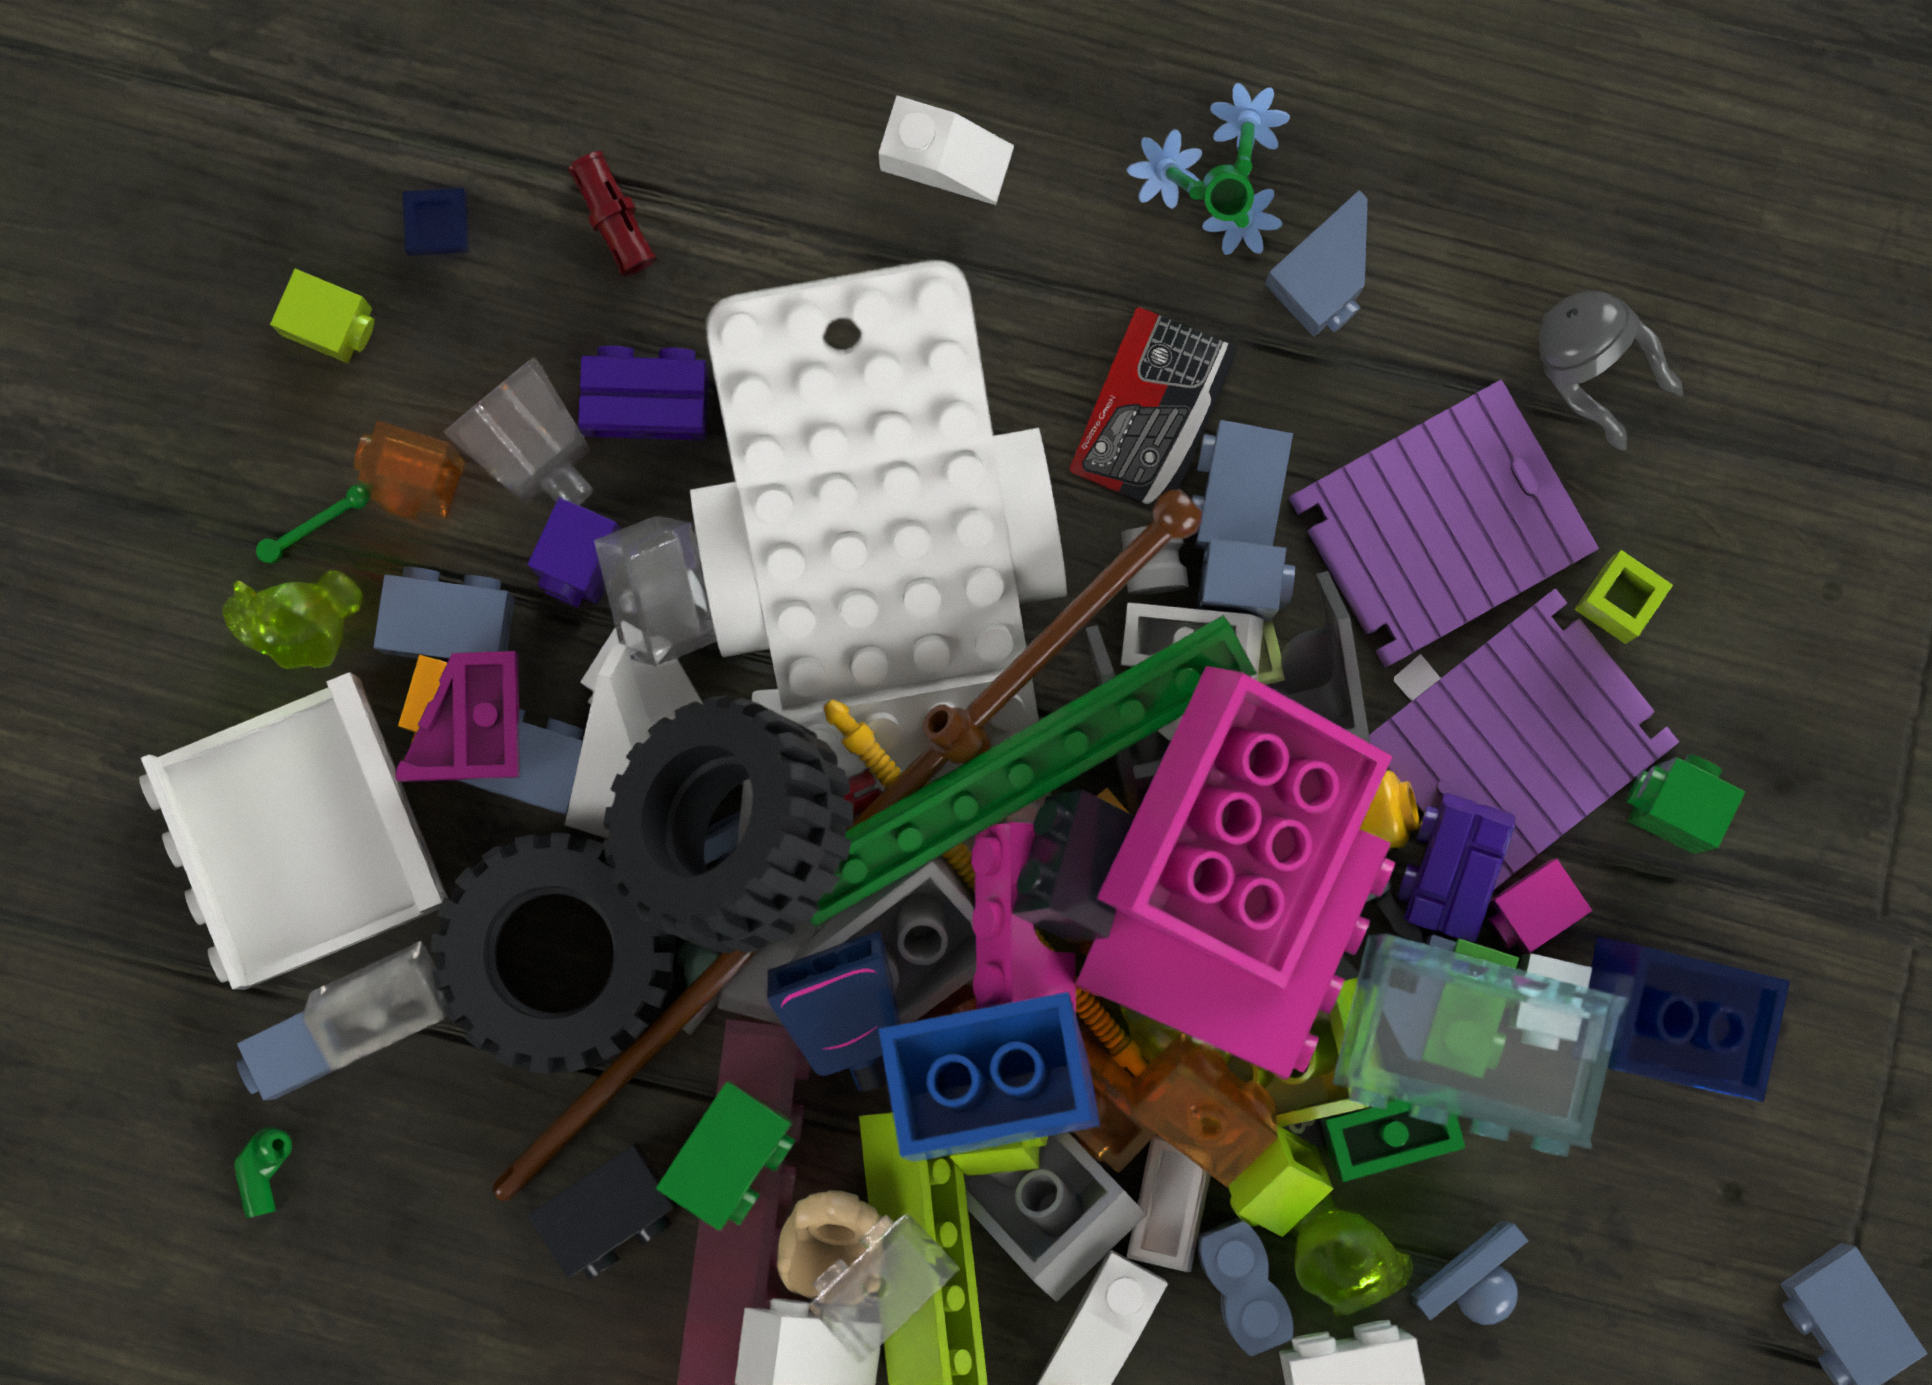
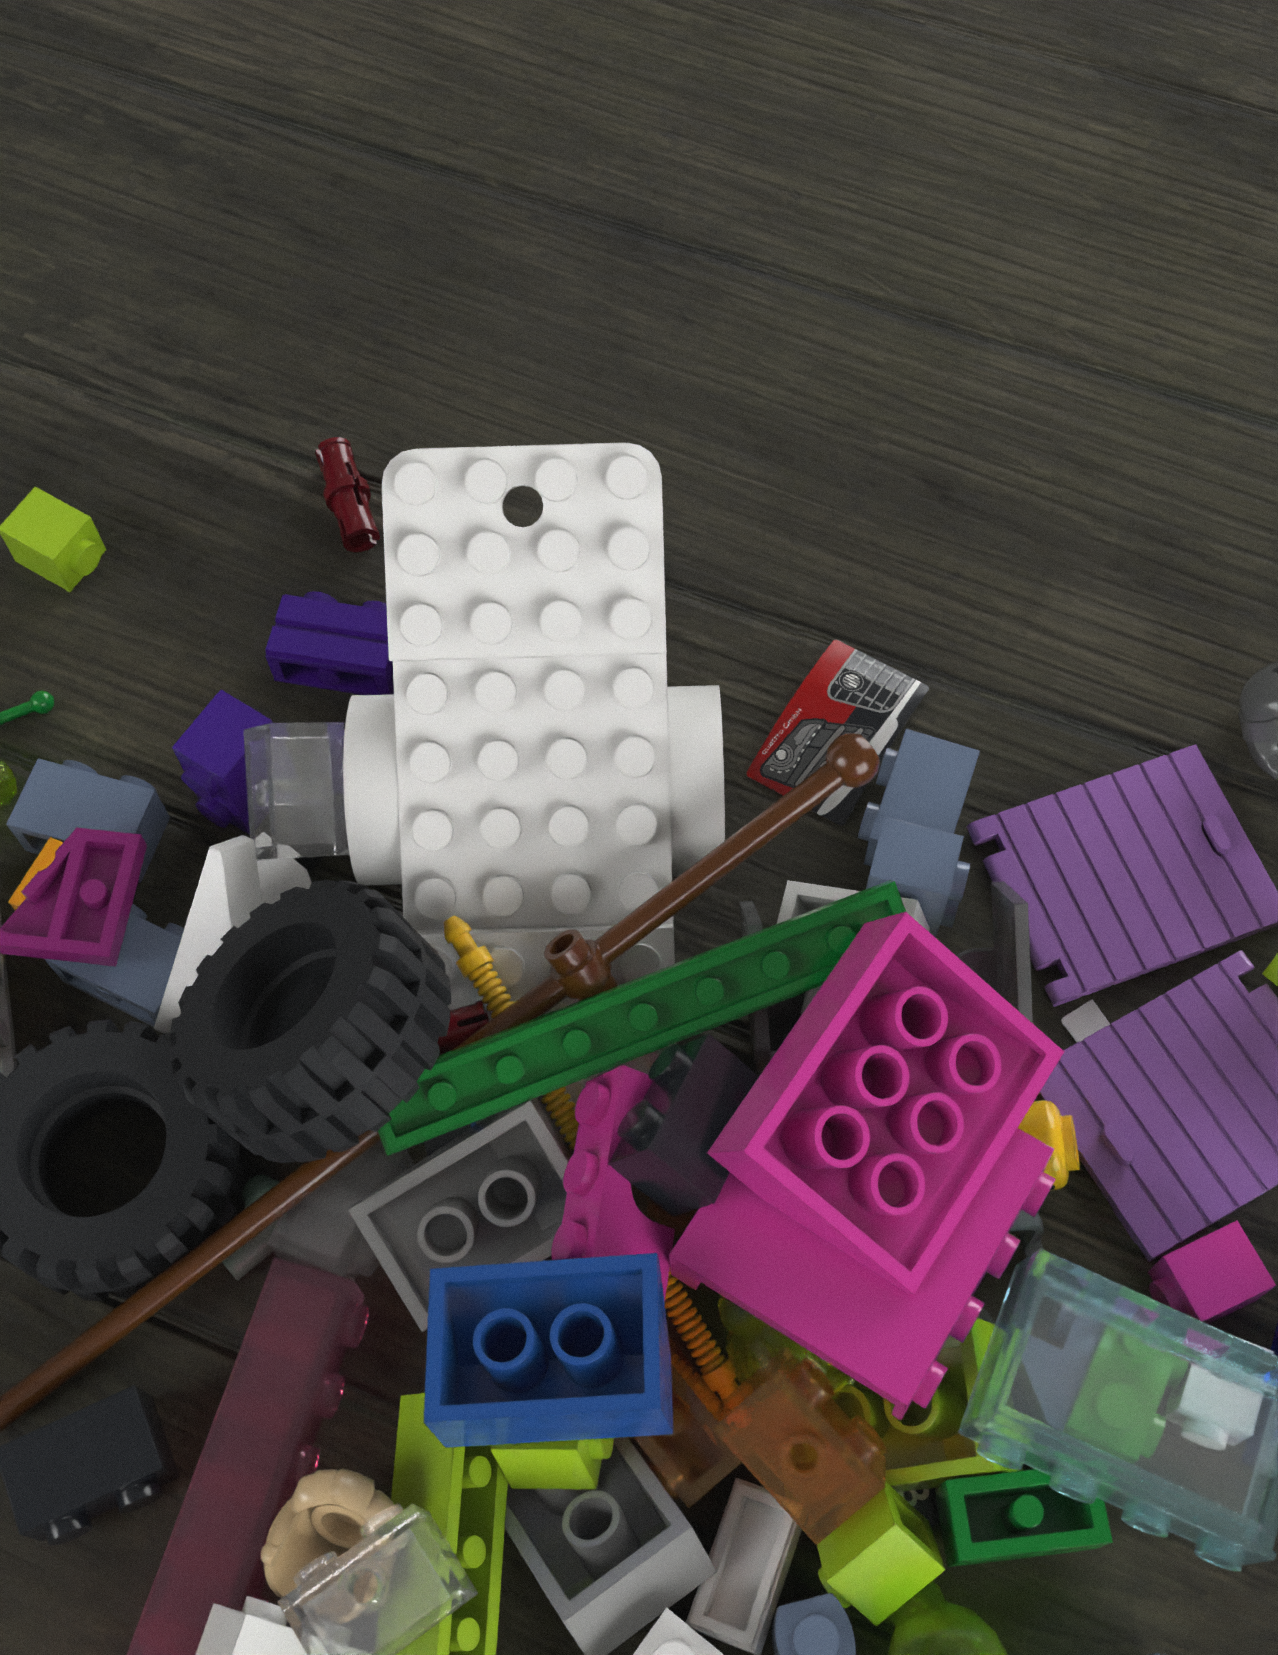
camera: 10 degrees right, 20 degrees down
clear orange brick [354,420,466,520] -> none
clear blue tile [403,188,469,256] -> none
clear torso [443,356,593,505] -> none
green brick [656,1080,796,1232] -> none
dark blue torso [767,930,901,1091] -> none
white slope [878,96,1014,205] -> none
light grey wheel [1121,526,1189,595] -> none
light blue plant [1127,83,1290,255] -> none
sand blue slope [1264,190,1368,337] -> none
dark purple brick [1396,793,1515,943] -> none

